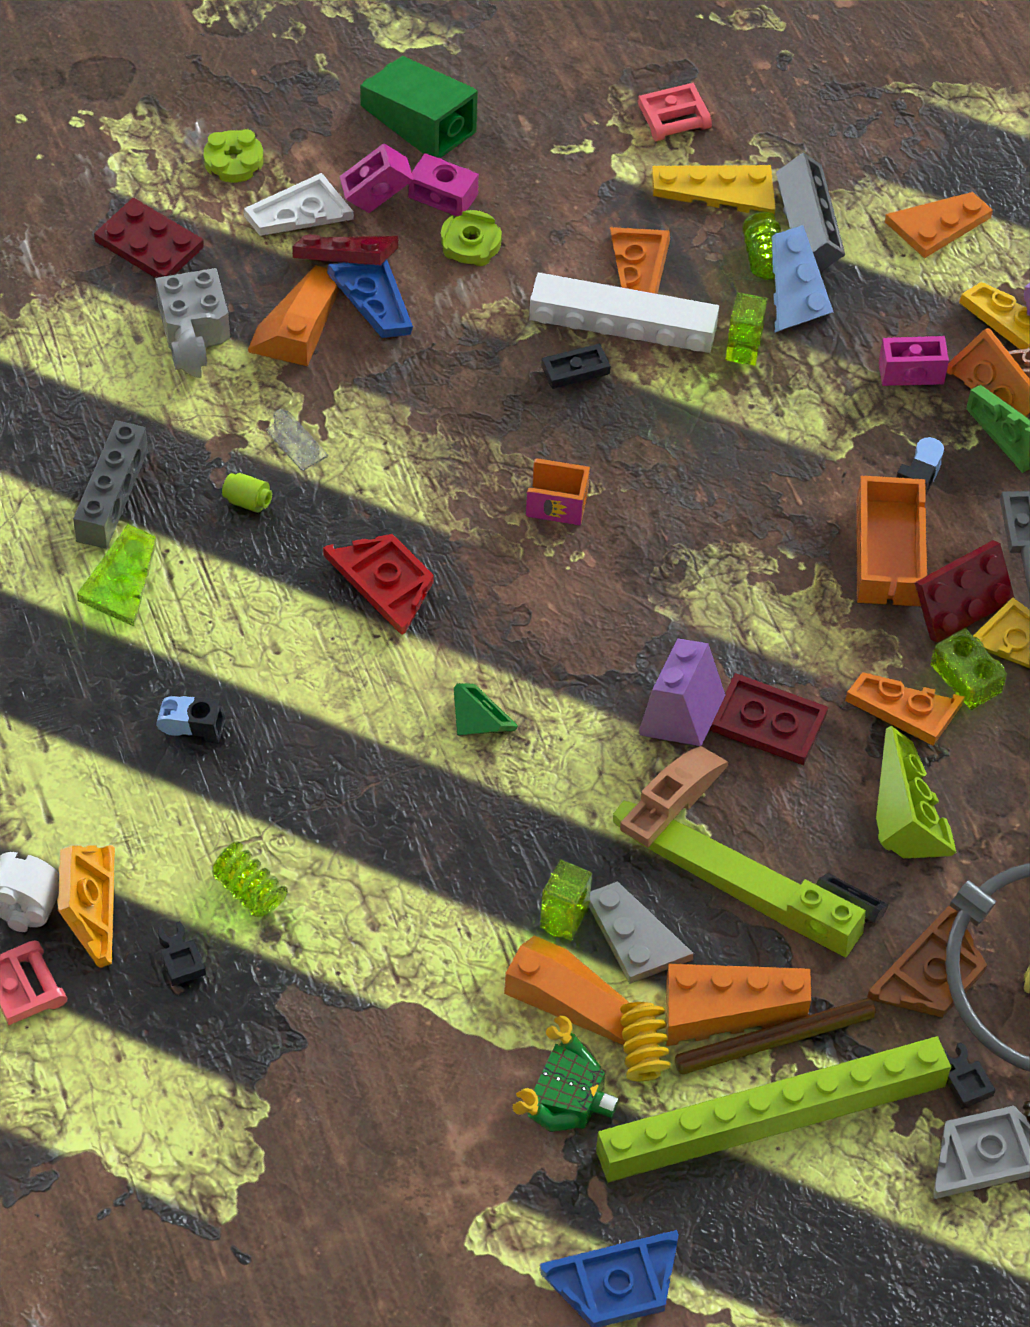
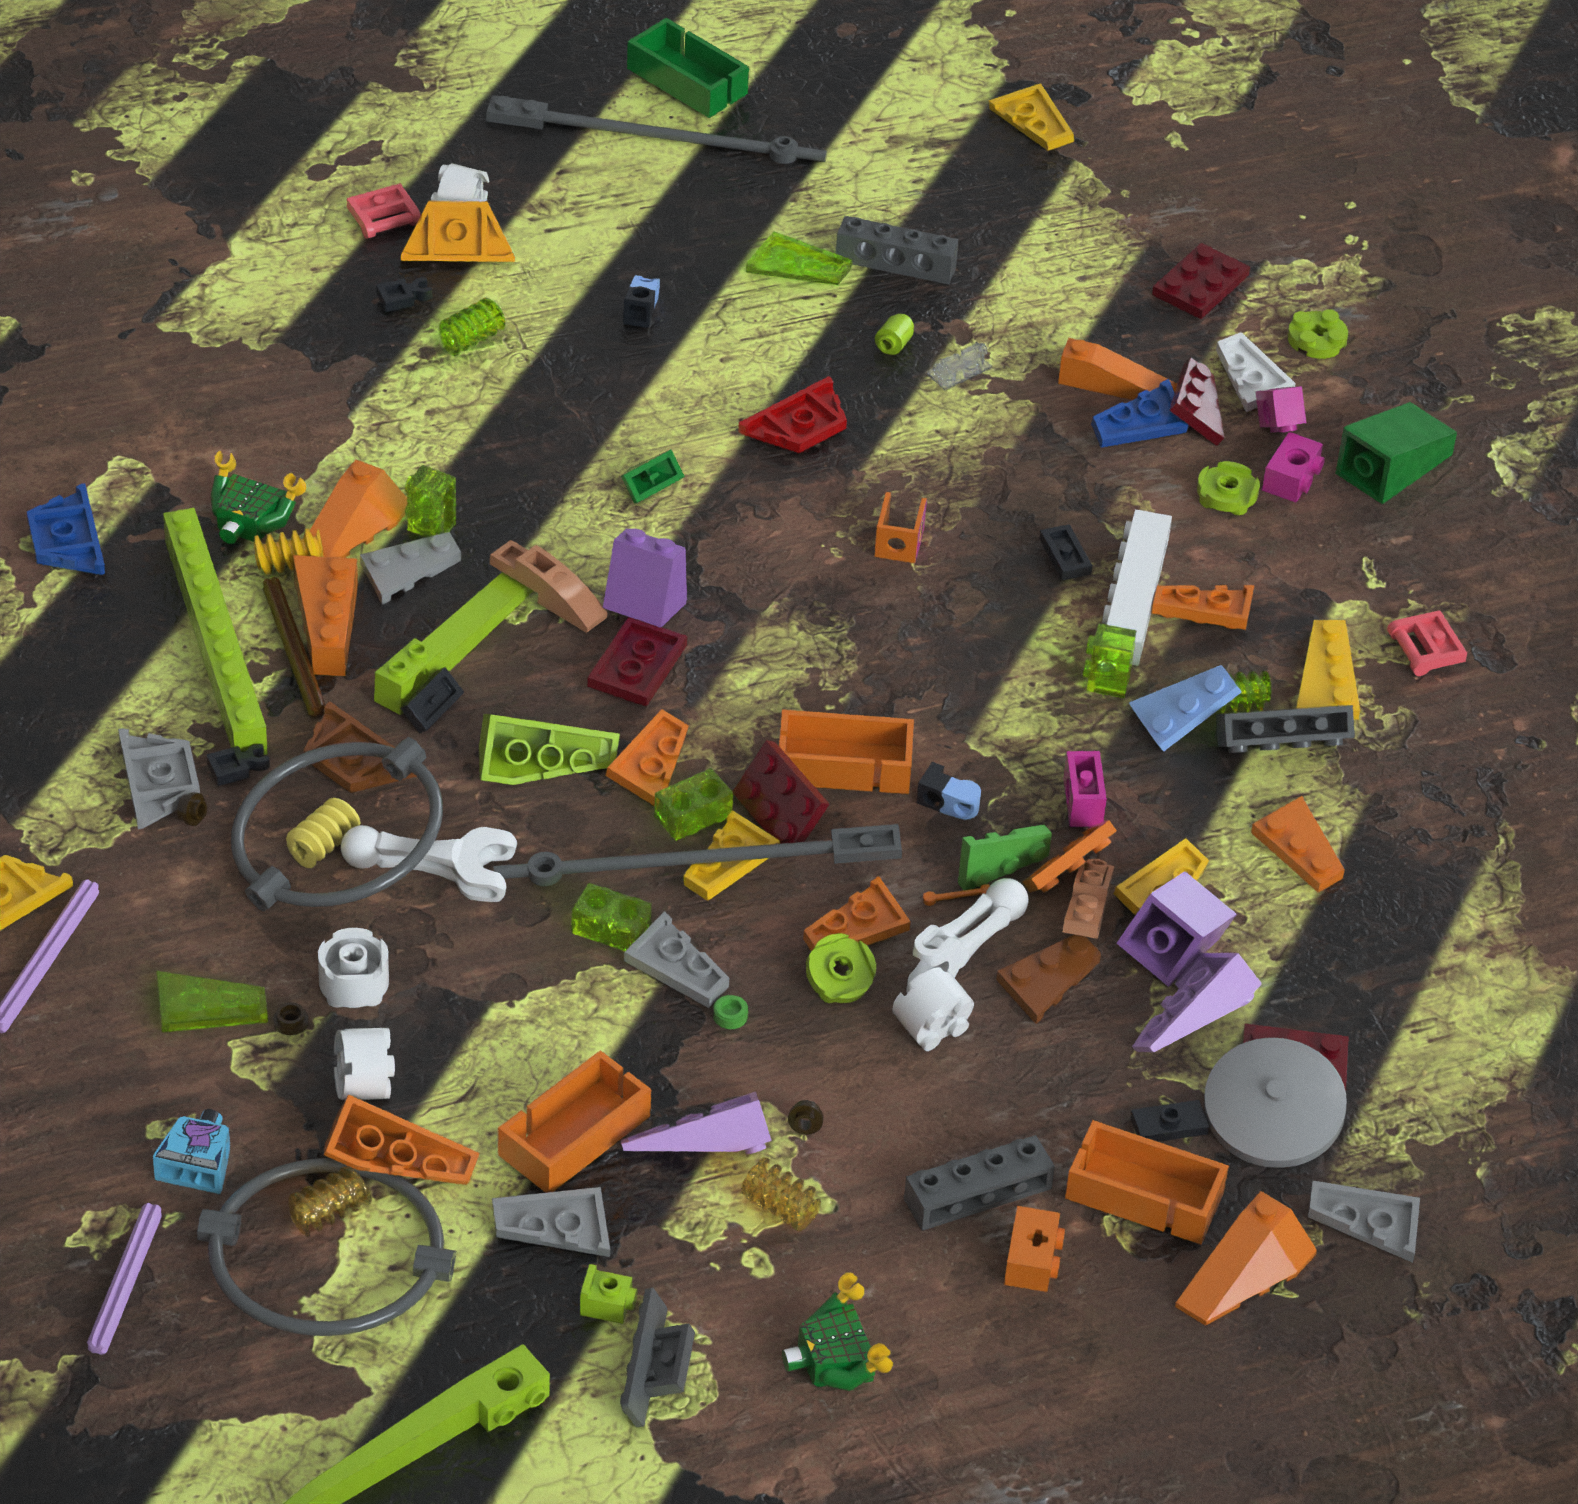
camera: 90 degrees right, 10 degrees down
light grey brick [155,268,230,378] -> none

